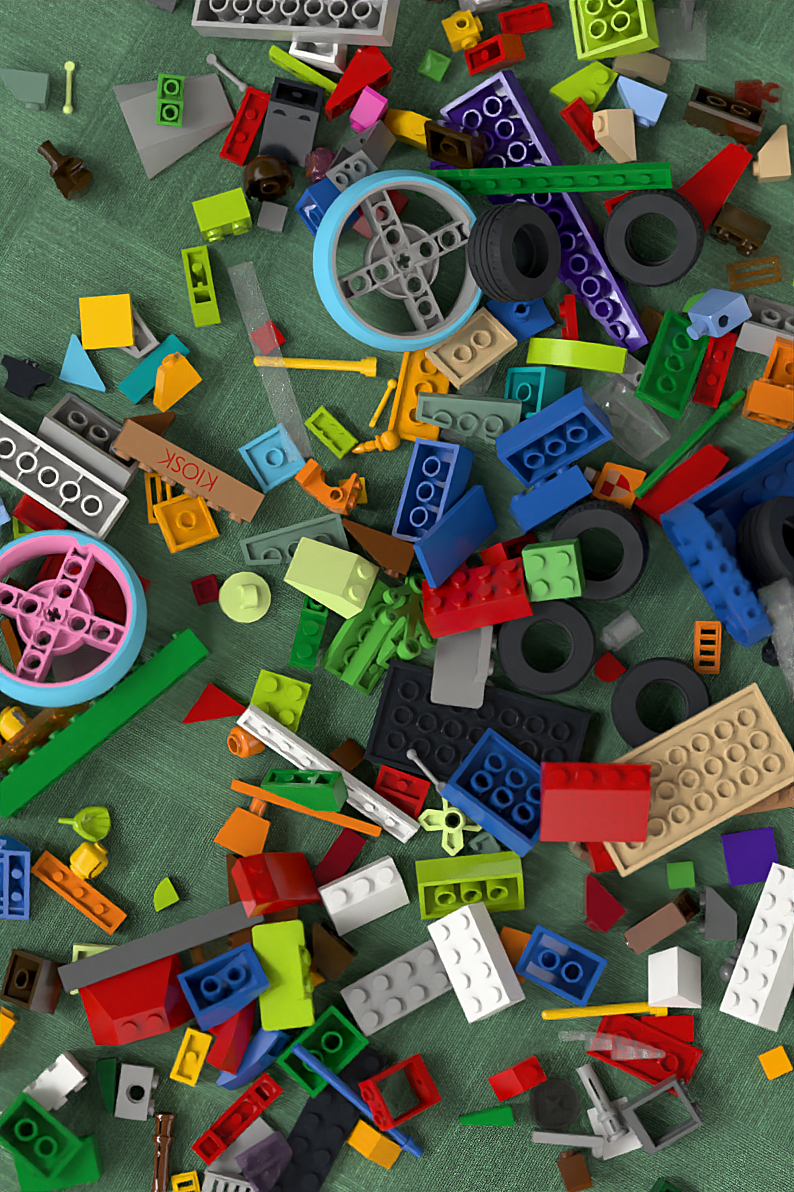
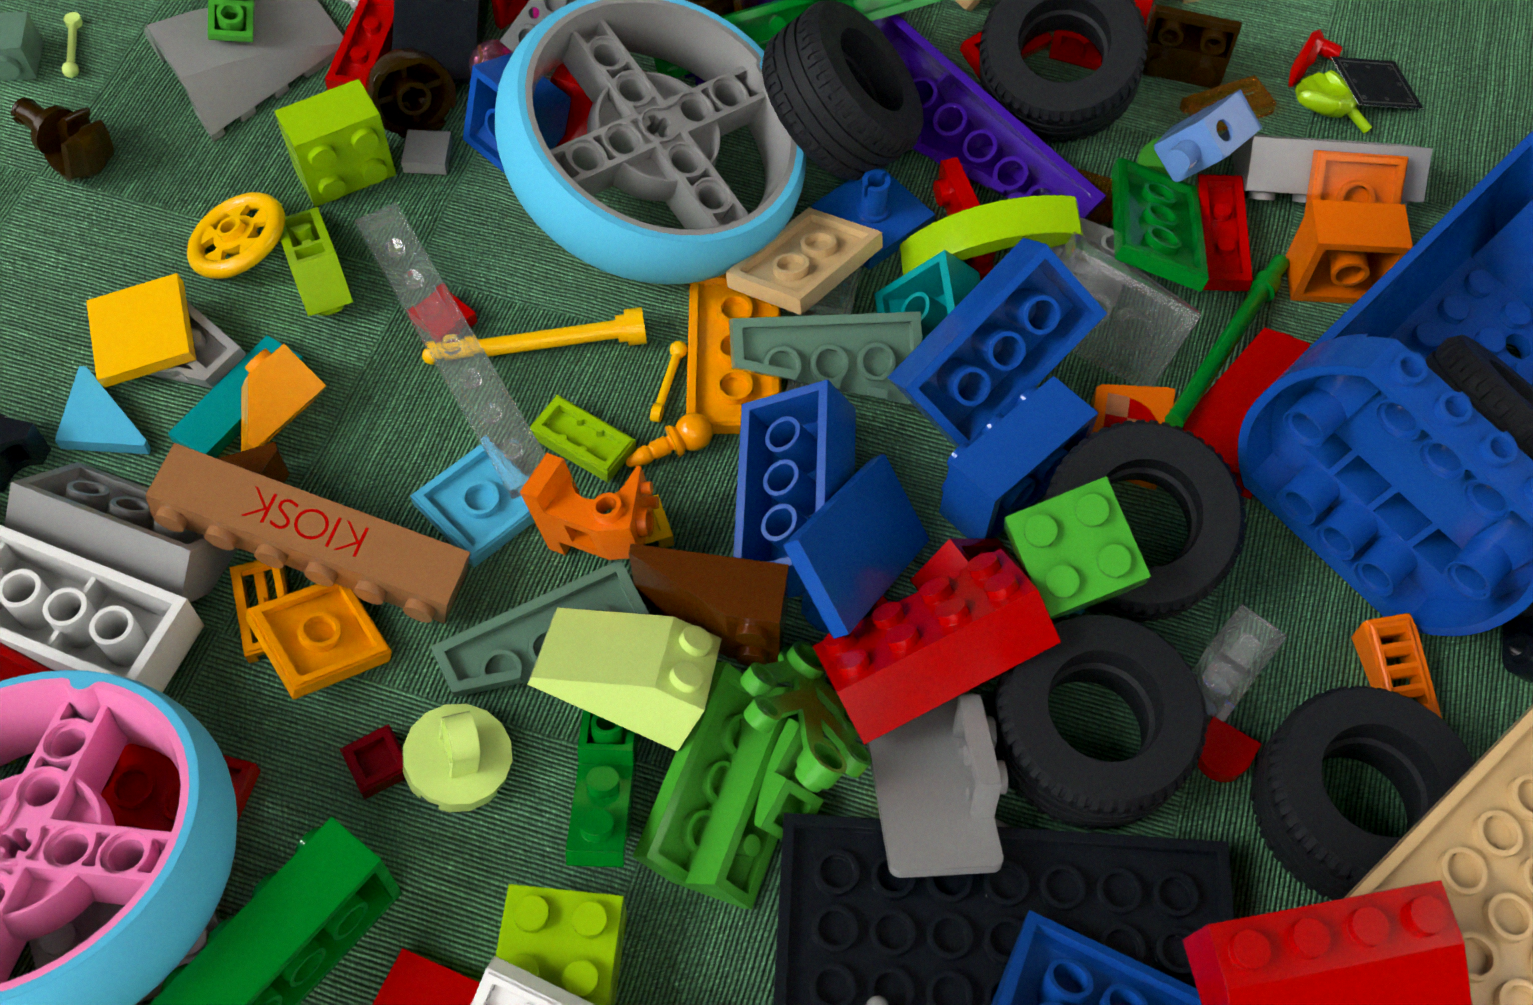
camera: 10 degrees left, 25 degrees down
none -> yellow plate [187,192,285,279]

